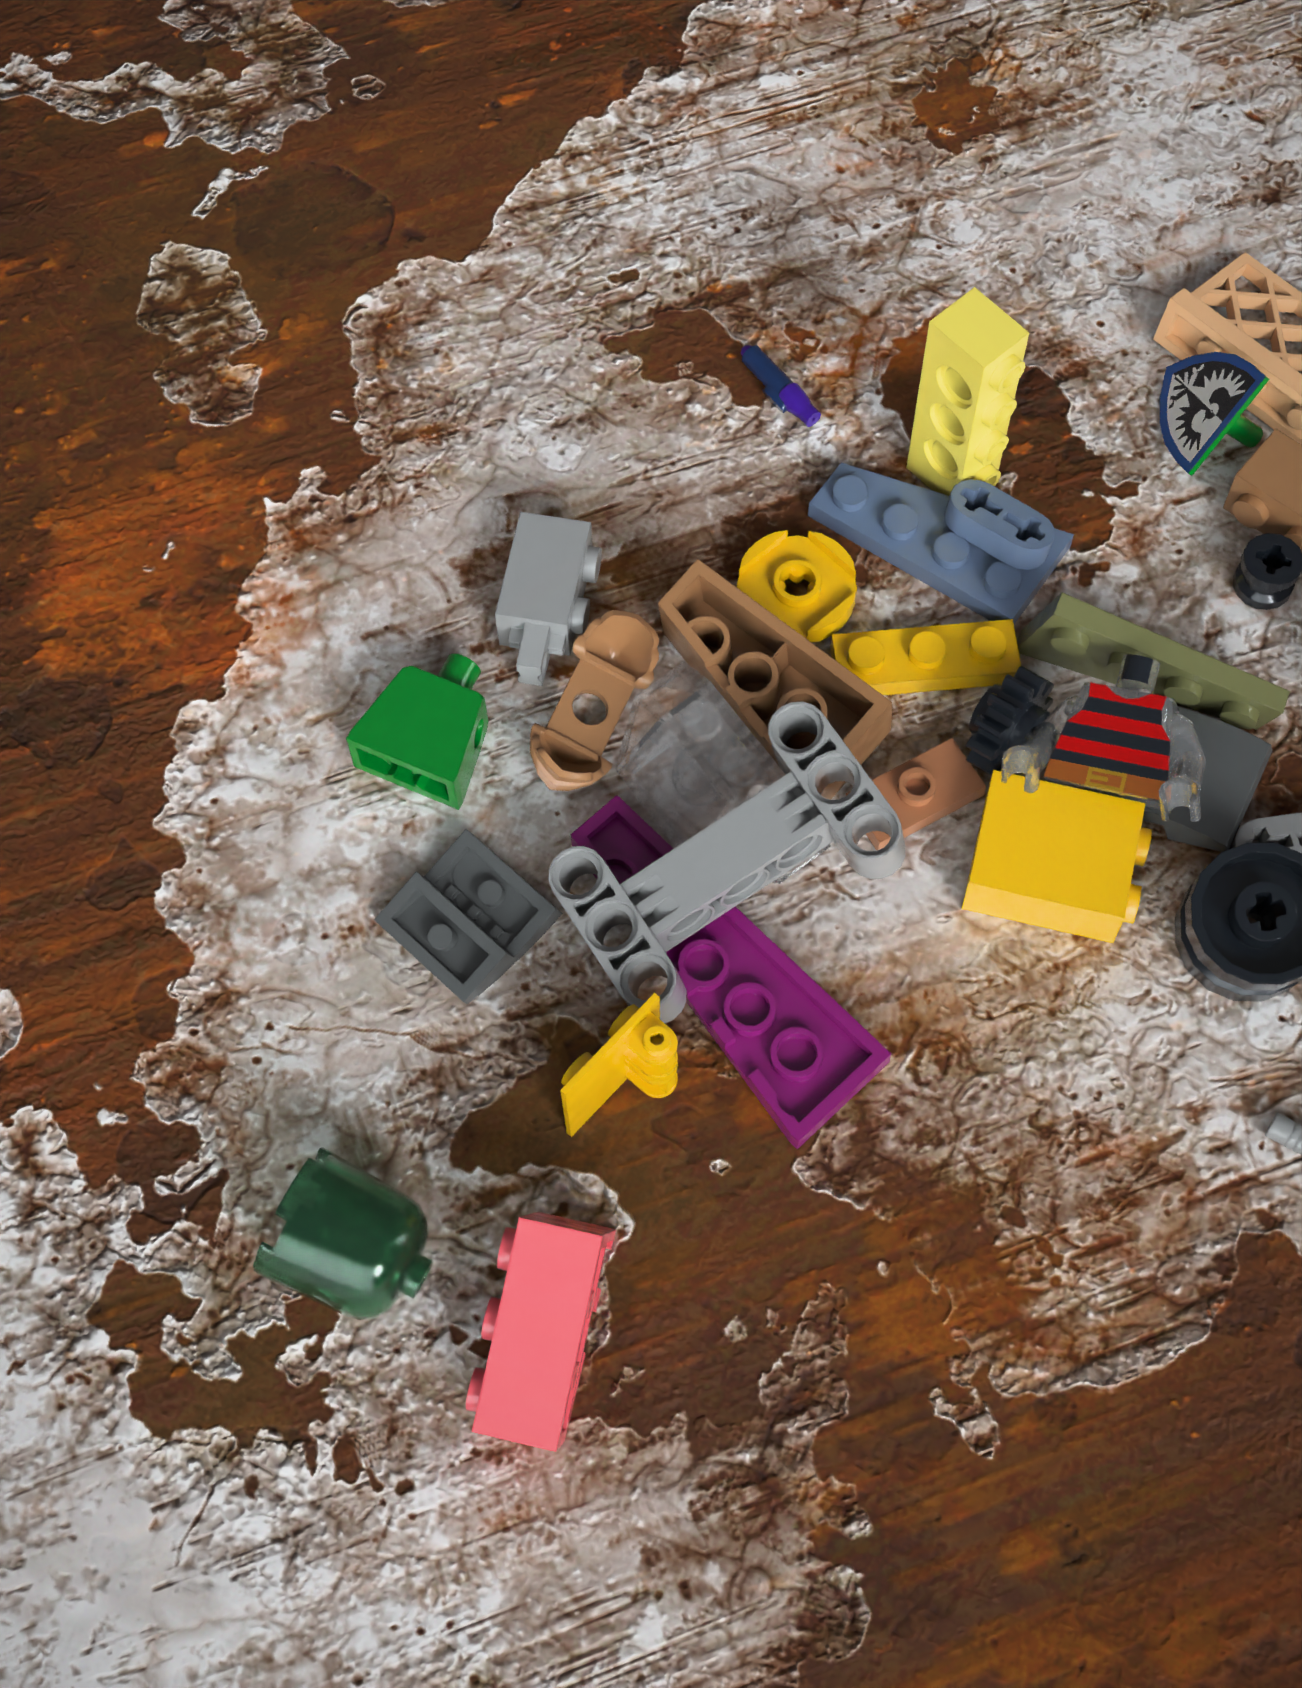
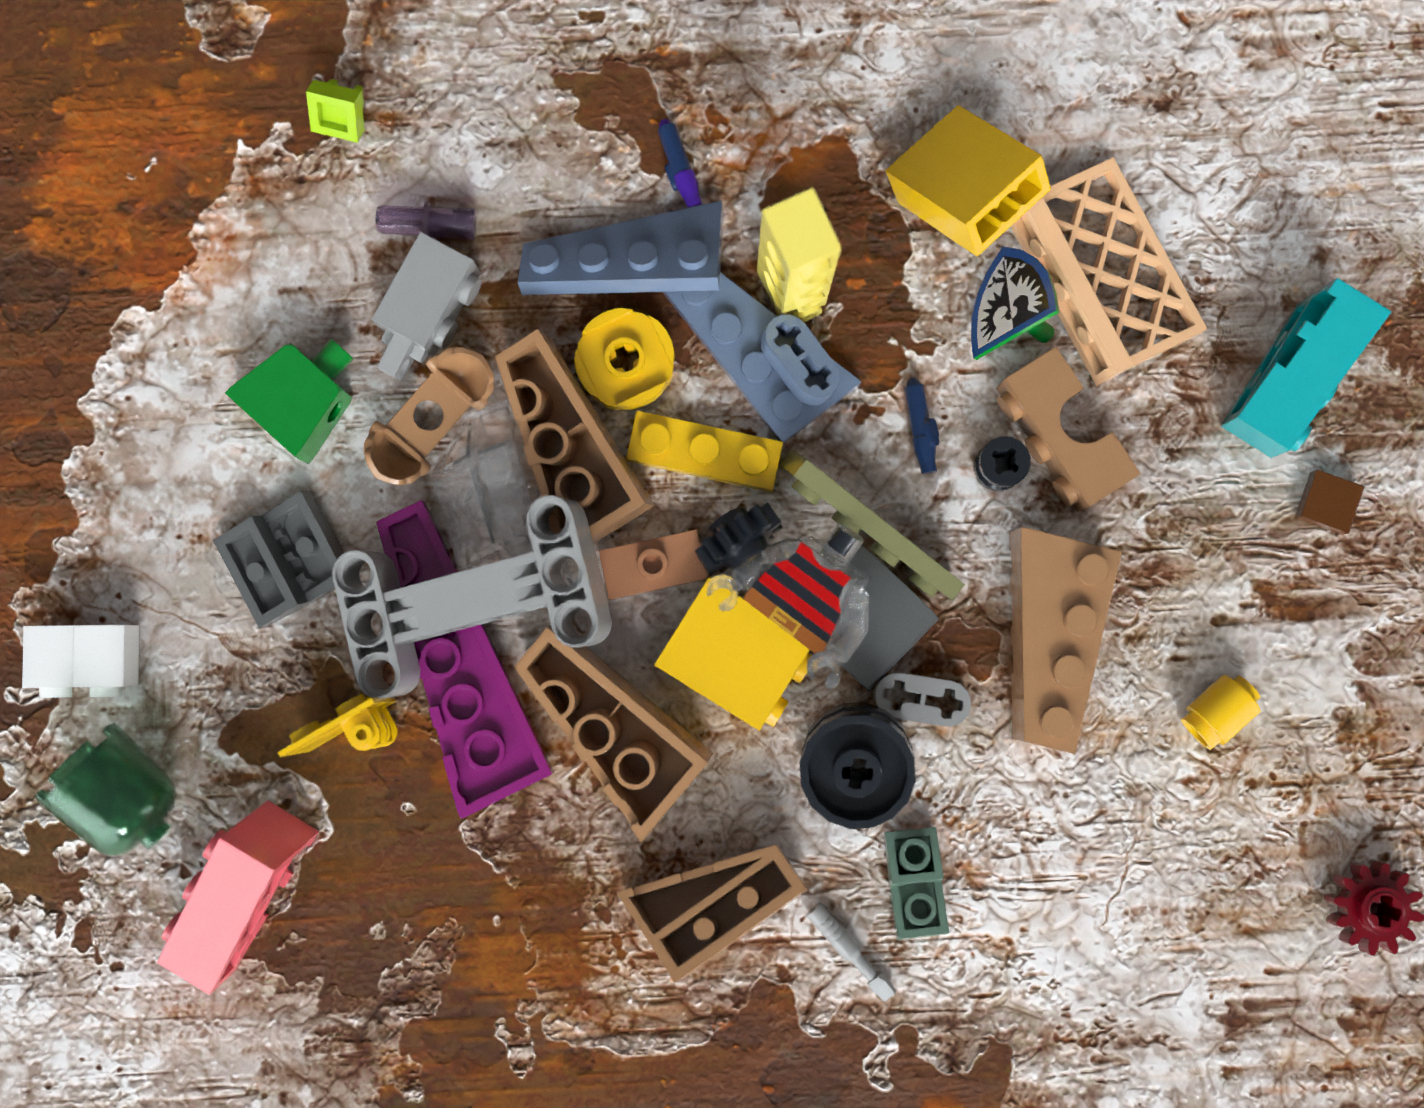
camera: 20 degrees right, 20 degrees up
none -> white brick [22,625,139,698]
none -> lime tile [306,79,365,143]
none -> clear purple axle [375,202,476,240]
none -> medium nougat wedge [514,626,713,842]
none -> sand blue wing [518,201,724,295]
none -> medium nougat wedge [616,845,809,982]
none -> yellow brick [885,105,1051,257]
none -> dark blue piece [904,377,939,474]

